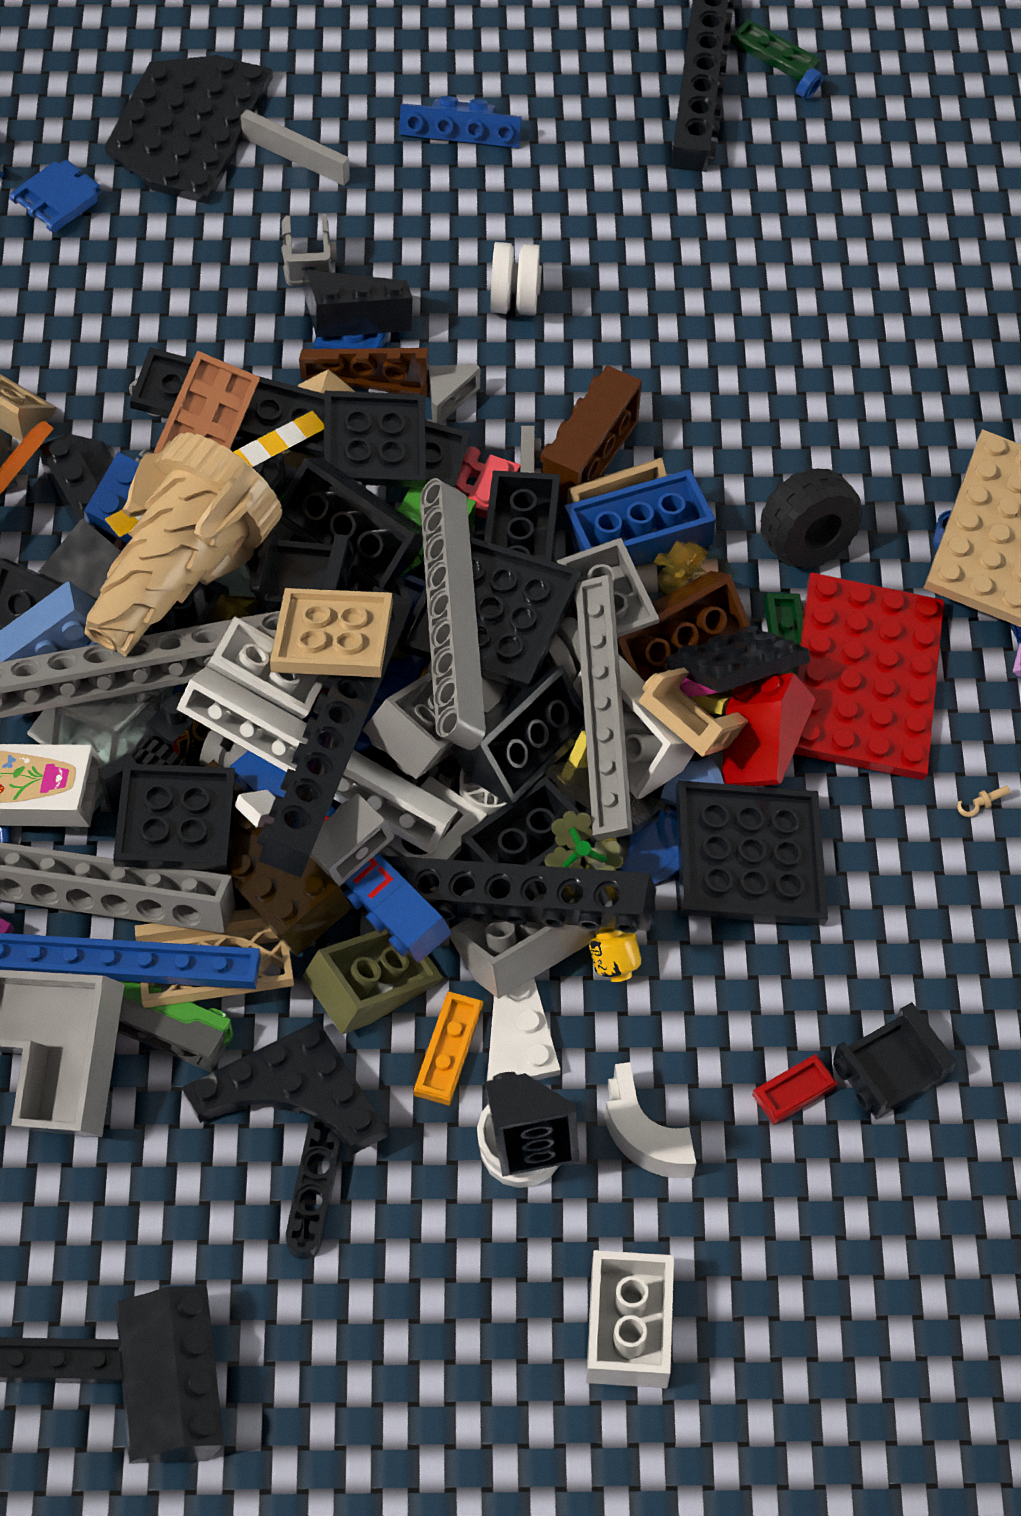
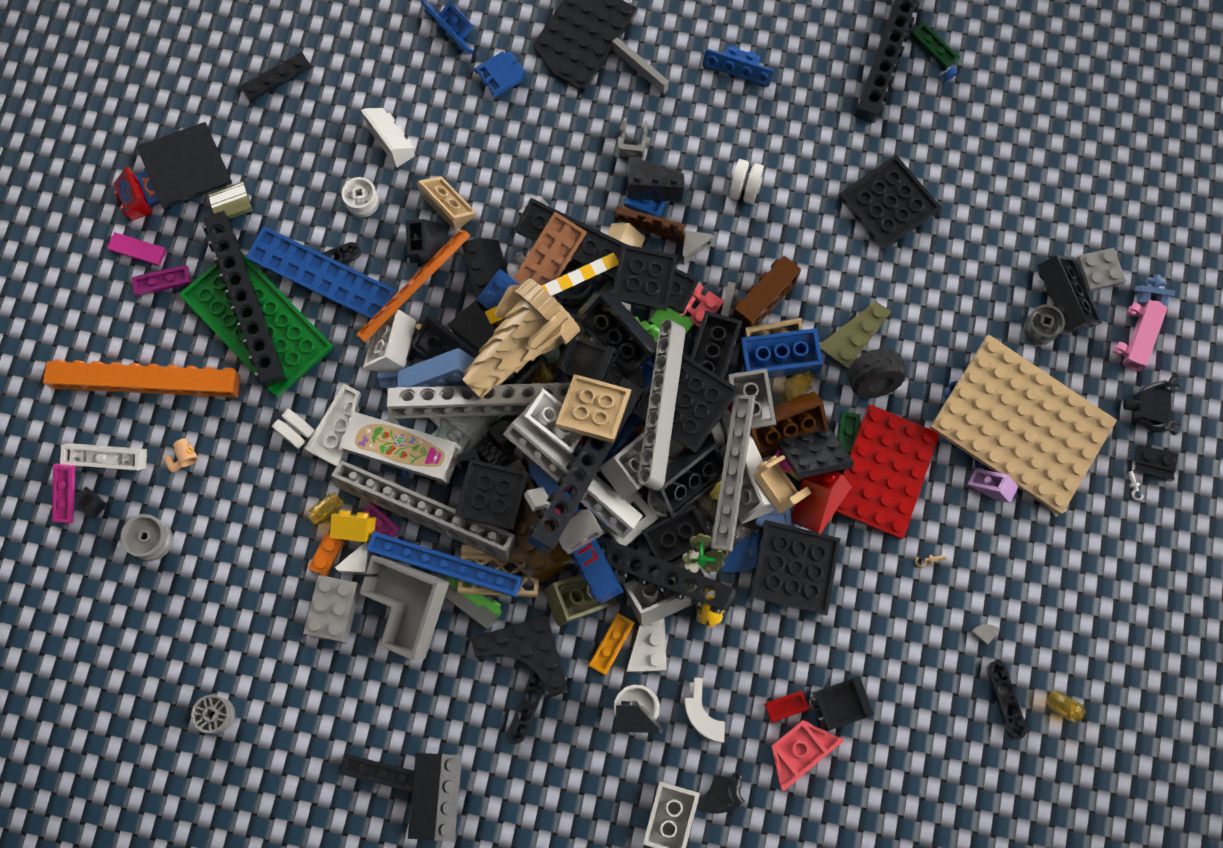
camera: 15 degrees right, 15 degrees up
none -> black arm [696,772,745,814]
none -> coral wing [771,720,844,791]
none -> olive wing [820,301,891,370]
none -> black plate [838,155,943,251]

